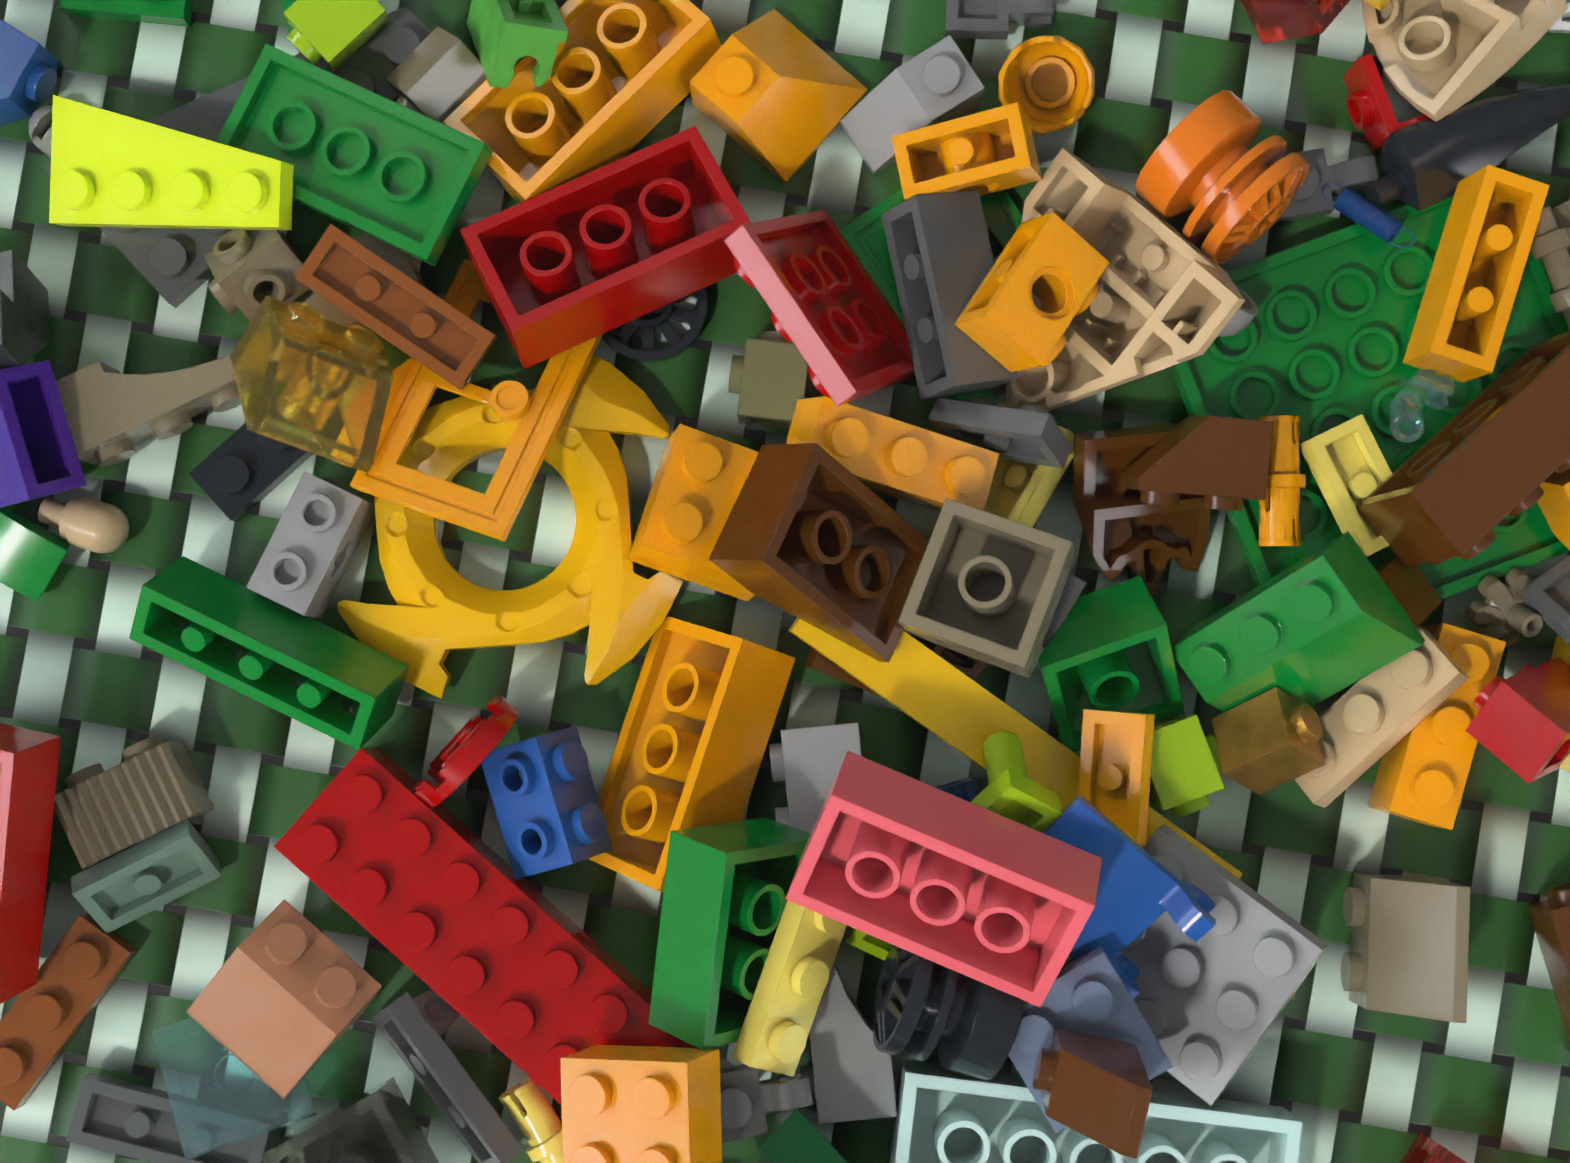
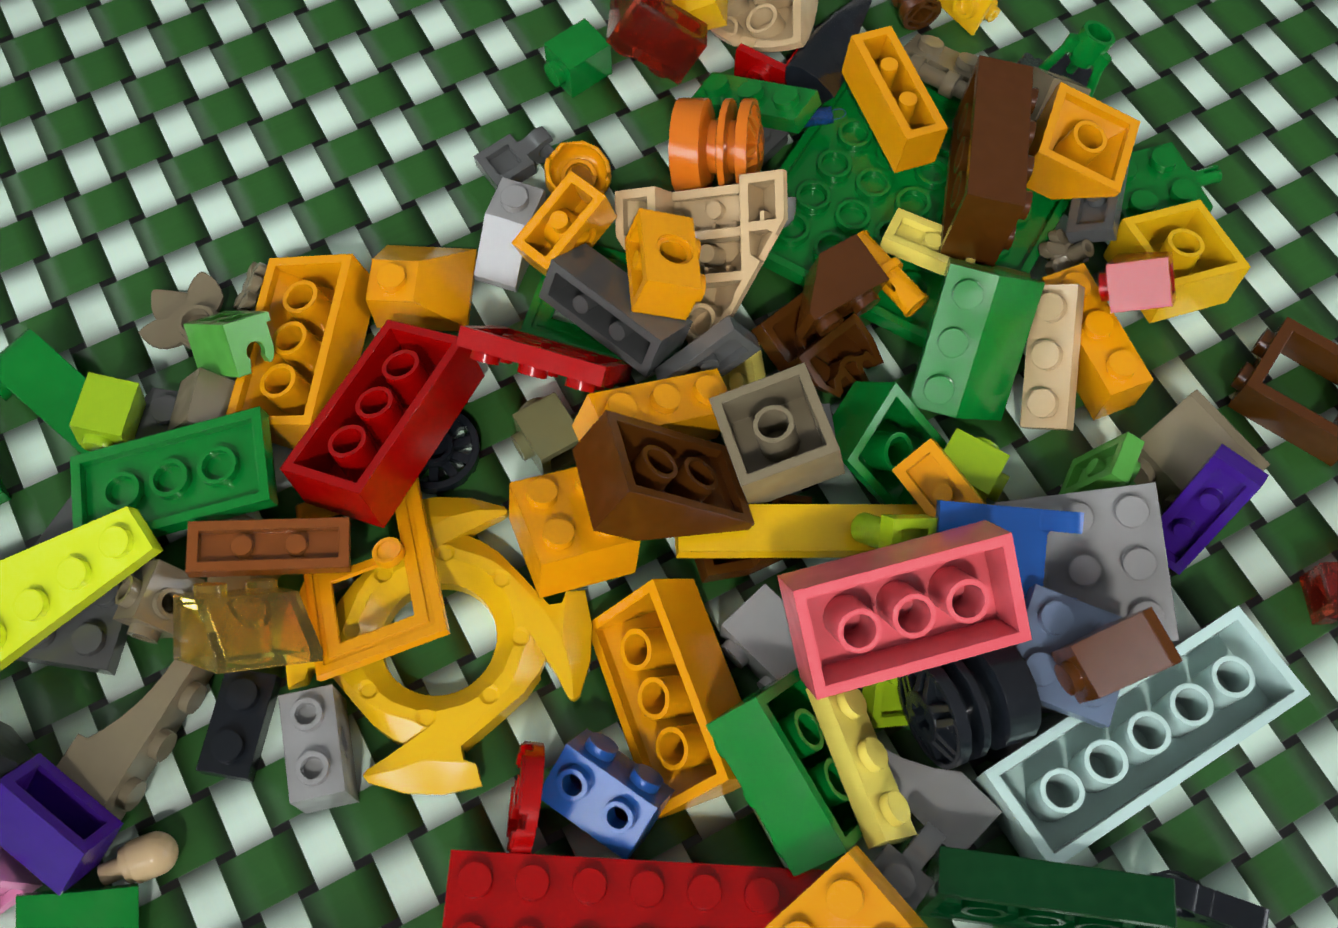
camera: 40 degrees left, 20 degrees down
green brick [129,556,409,751] -> none
pearl gold brick [1211,687,1325,795] -> none
clear light blue arm [1389,369,1455,443] -> none
none -> green plate [691,72,822,134]
none -> bright green plate [1059,432,1145,494]
none -> dark purple plate [1161,444,1269,575]

